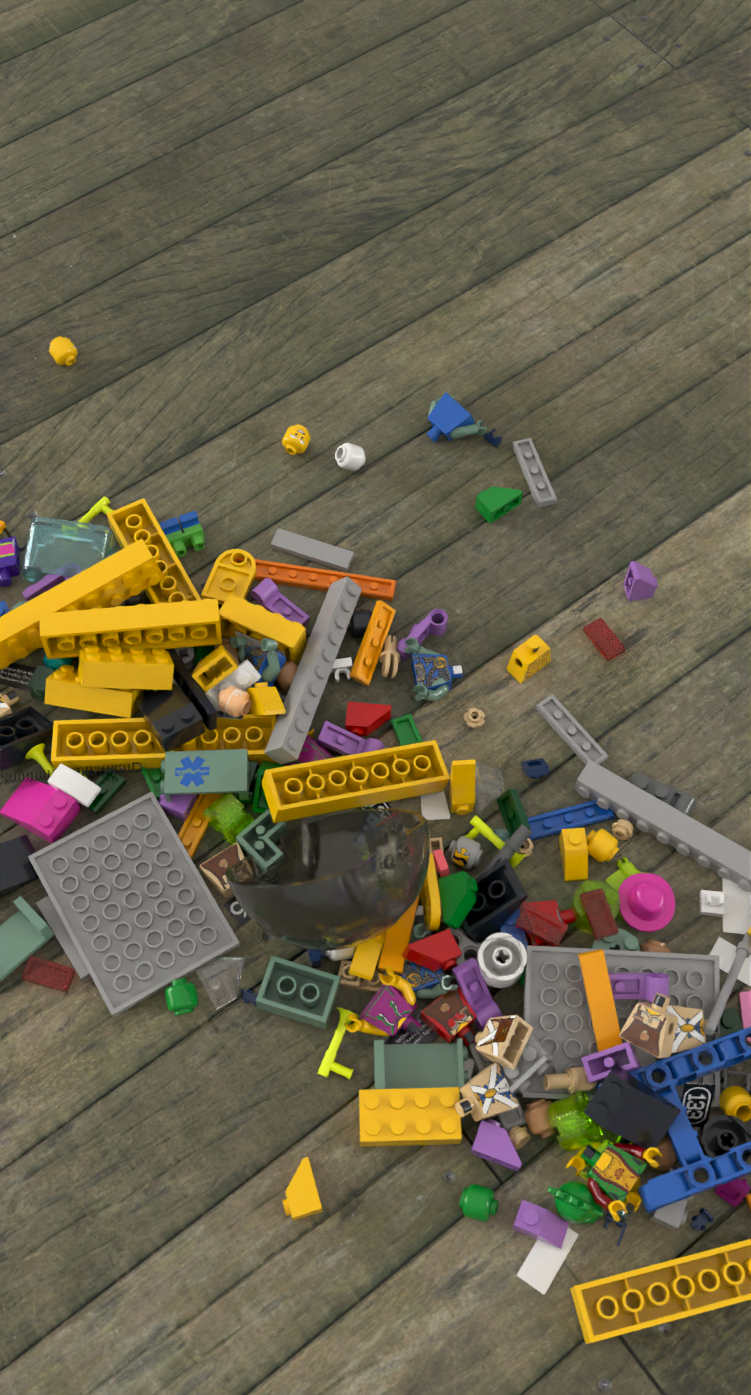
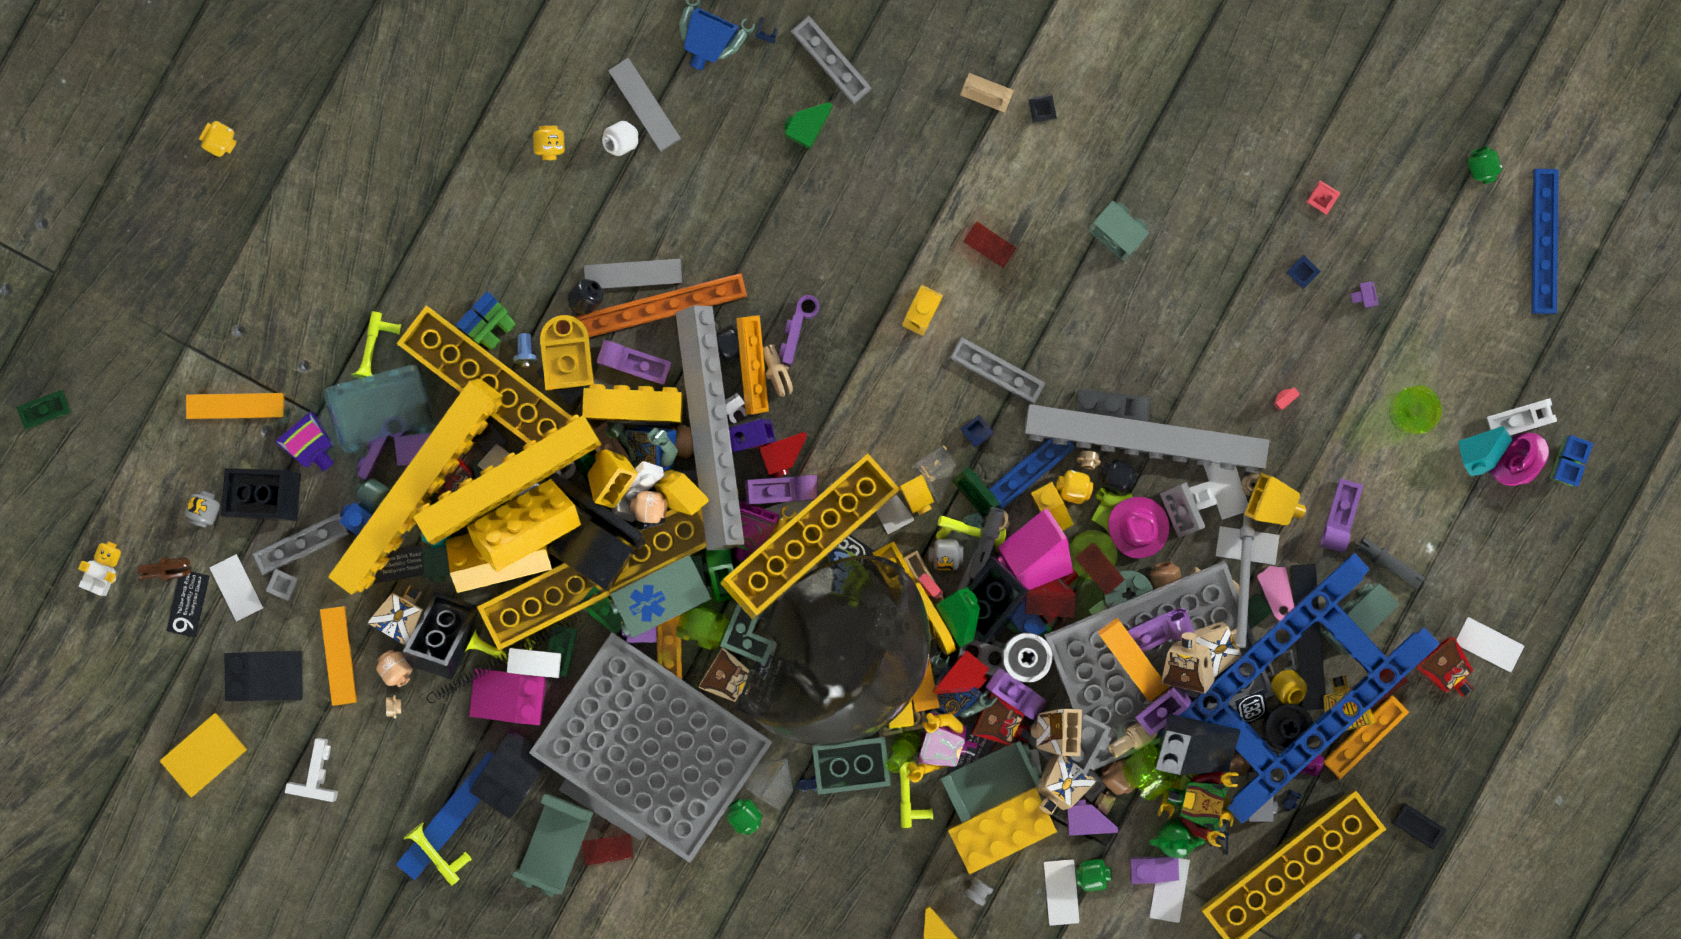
camera: 25 degrees left, 25 degrees up
green tile [390,713,423,746] -> none
torso [404,637,463,702] -> none
tan plate [464,708,485,729] -> none
medium lavender slope [623,561,658,601] -> none
none -> medium blue piece [513,333,538,368]
none -> black head [568,279,603,315]
none -> light grey tile [608,58,681,152]
none -> dark purple torso [729,419,776,452]
none -> clear neon green arm [886,731,921,773]
none -> tan hinge [960,73,1014,113]
none -> light grey wheel [963,876,994,906]
none -> dark pink slope [997,508,1073,590]
none -> black tile [1028,95,1057,123]
none -> white sticker [1044,859,1079,926]
none -> sand green brick [1088,201,1149,262]
none -> black head [1100,459,1138,495]
none -> light grey bracket [1160,482,1205,538]

